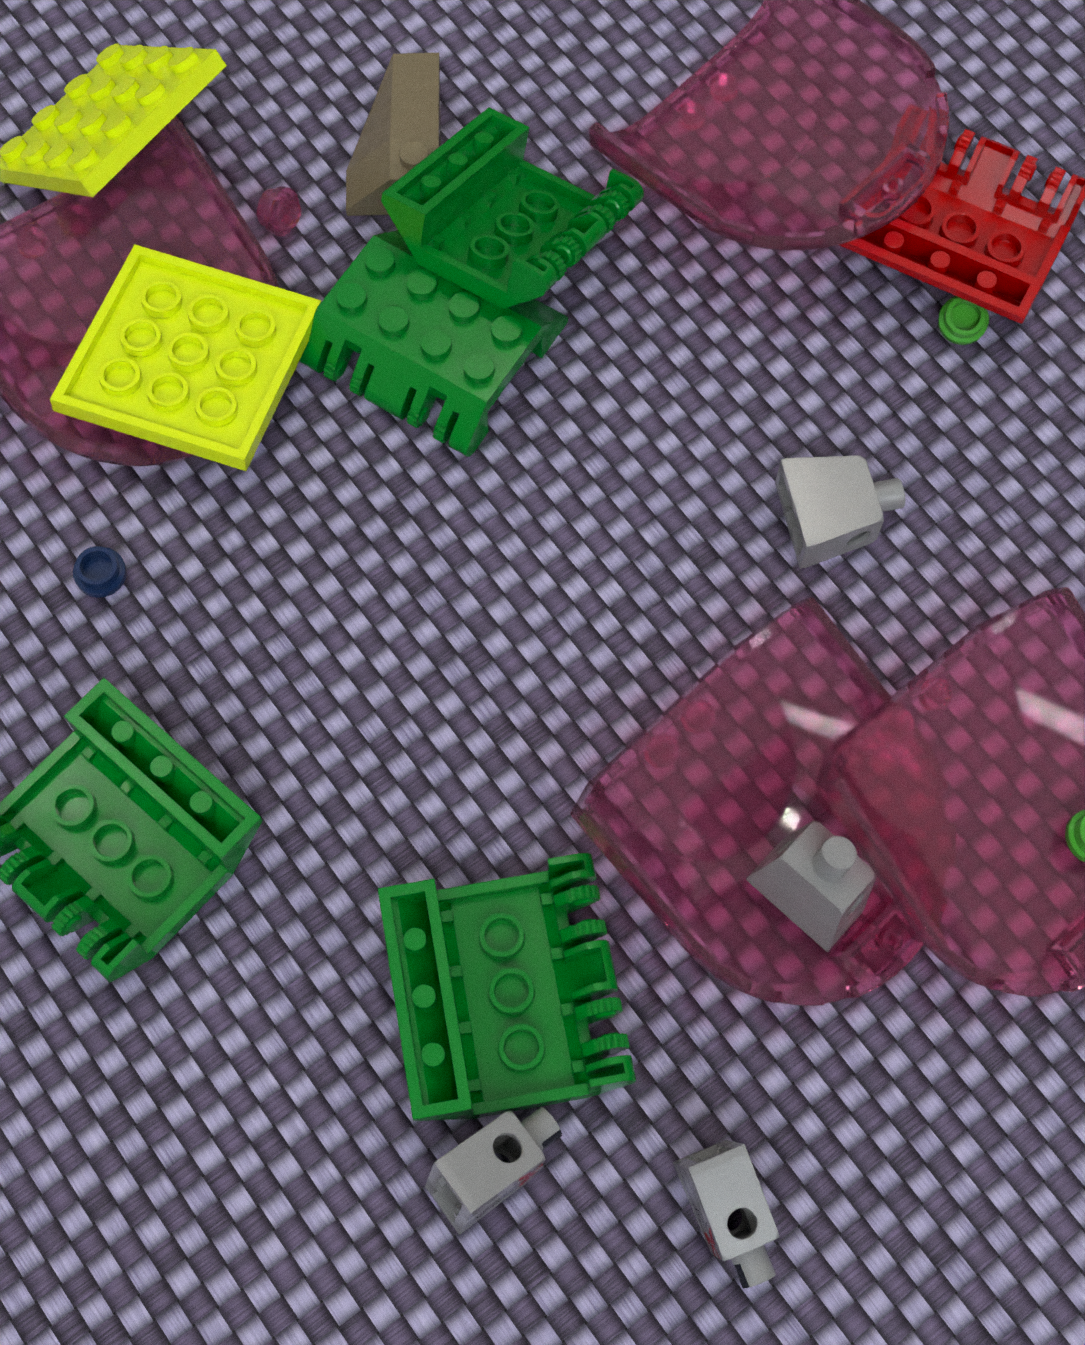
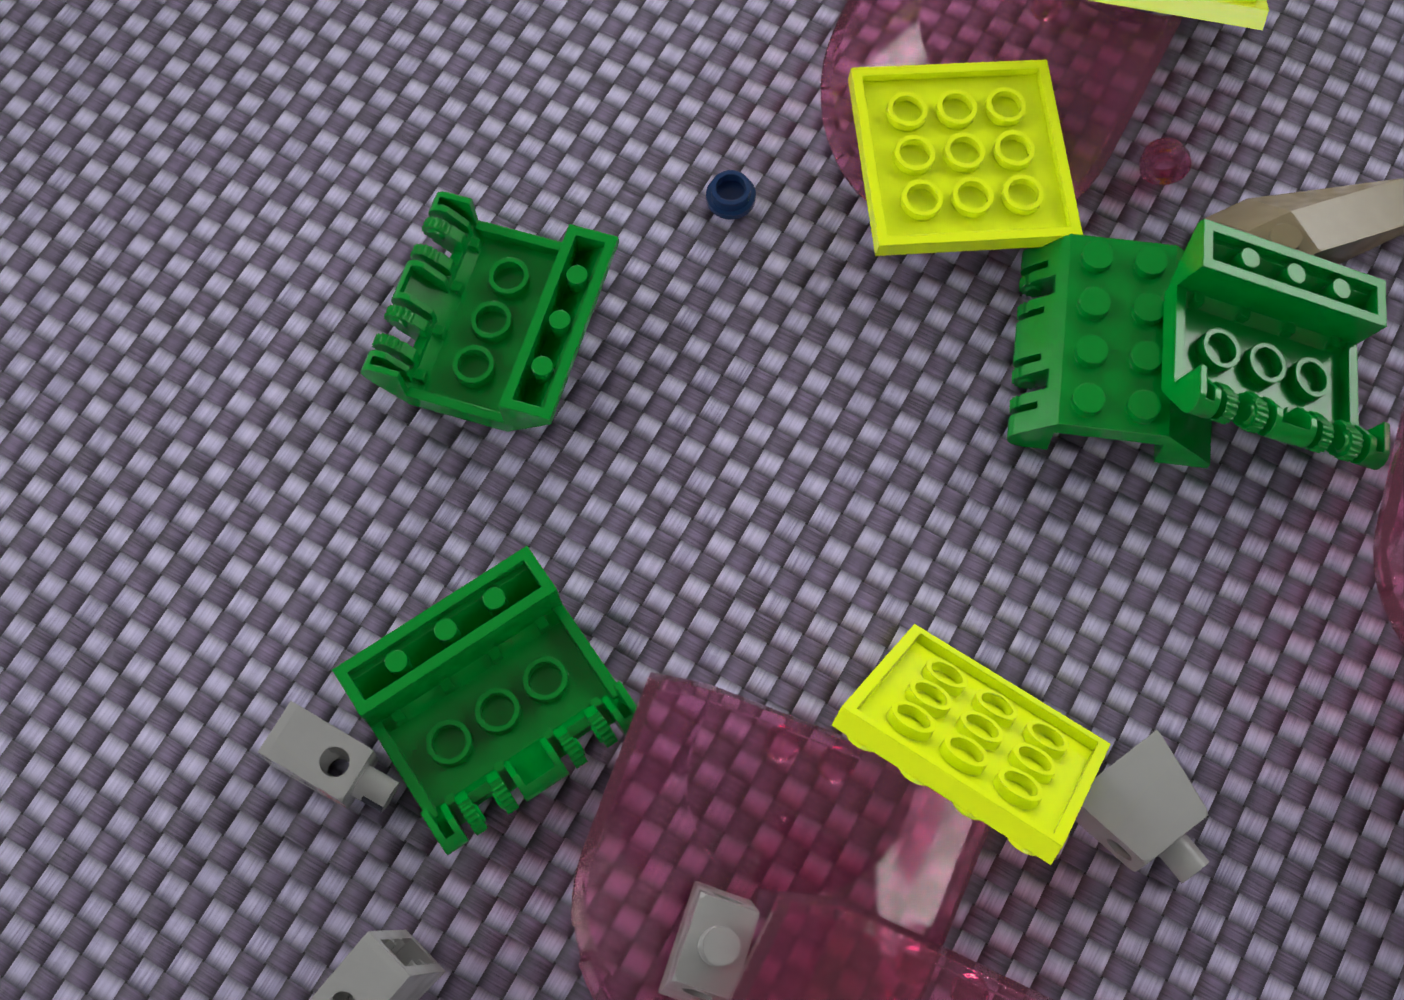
camera: 70 degrees right, 0 degrees up
none -> neon yellow plate [832,624,1111,865]

